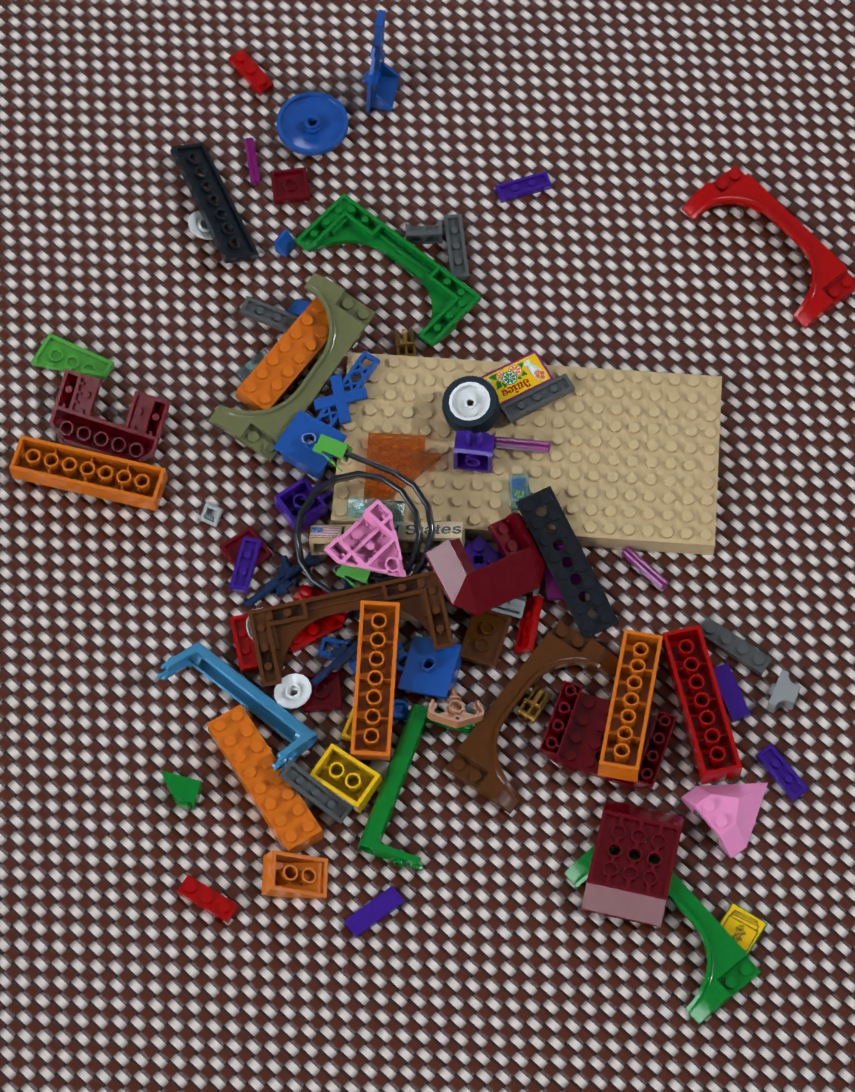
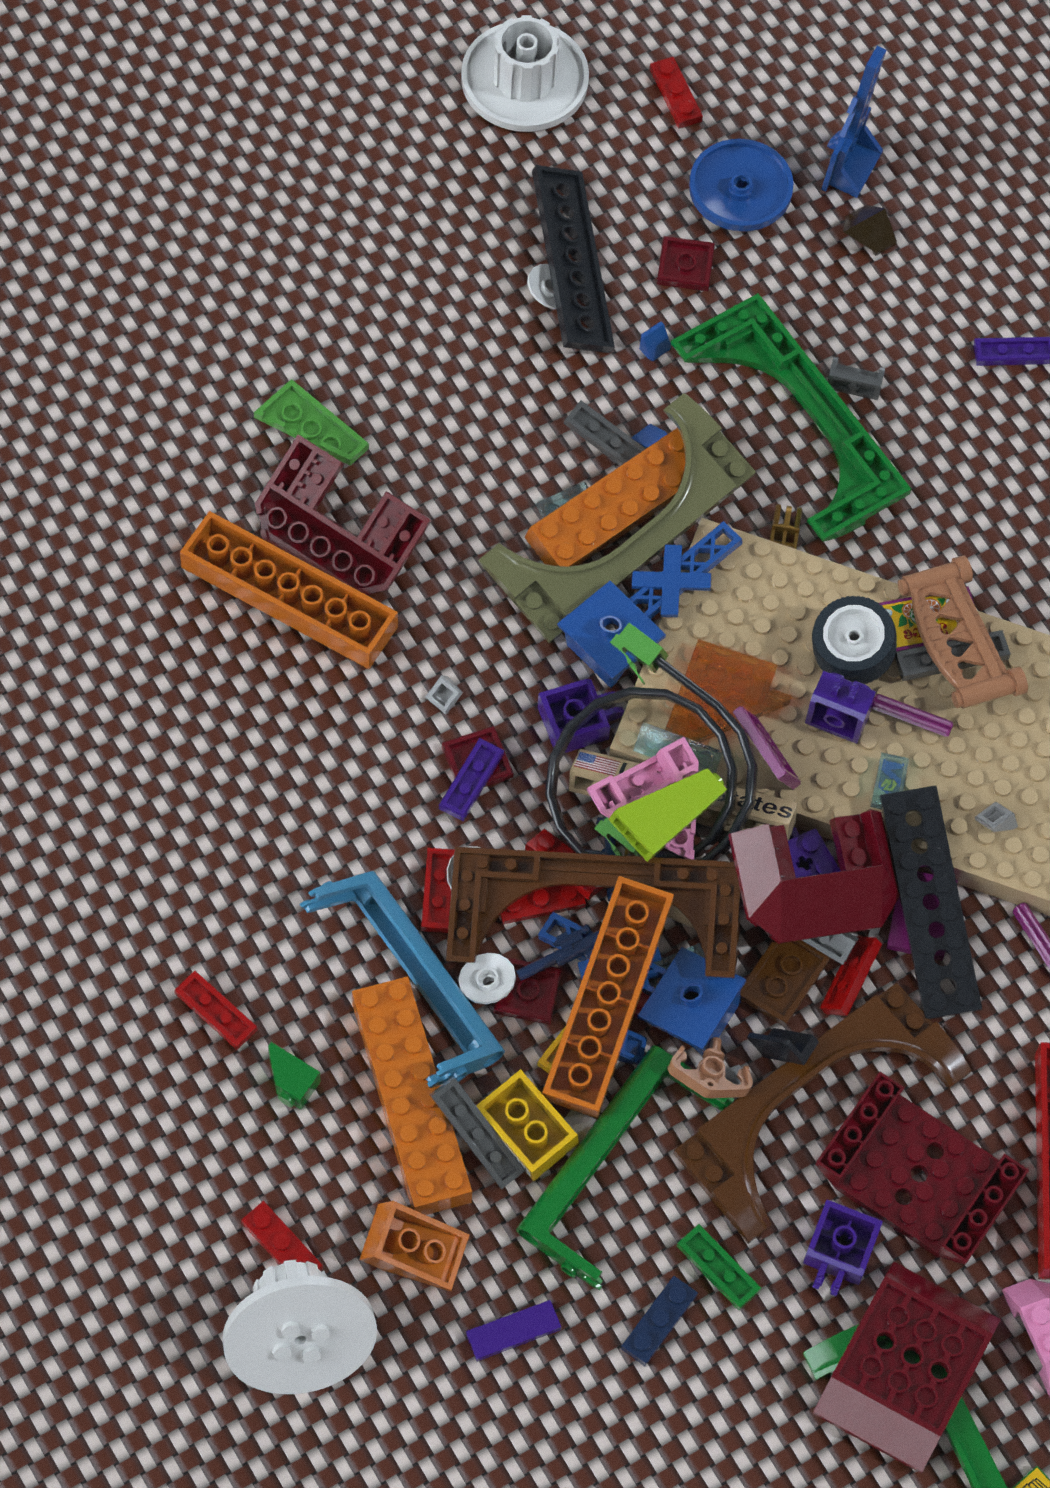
camera: 10 degrees right, 0 degrees up
dark blue piece [243,551,321,609] -> none
magenta axle [244,137,260,186] -> none
dark grey plate [443,214,469,281] -> none
pearl gold arm [517,685,552,724] -> none
orange brick [598,629,663,782] -> none
none -> red plate [174,971,258,1050]
none -> white piece [222,1260,377,1394]
none -> white piece [461,15,589,132]
none -> lime slope [608,768,727,862]
none -> dark blue plate [621,1276,698,1366]
none -> green plate [677,1224,761,1311]
none -> magenta tile [732,706,801,790]
none -> black panel [747,1028,819,1065]
none -> dark purple hinge [803,1200,883,1296]
none -> dark brown slope [843,205,897,256]
none -> nougat piece [898,555,1028,709]
none -> light grey slope [975,802,1018,832]

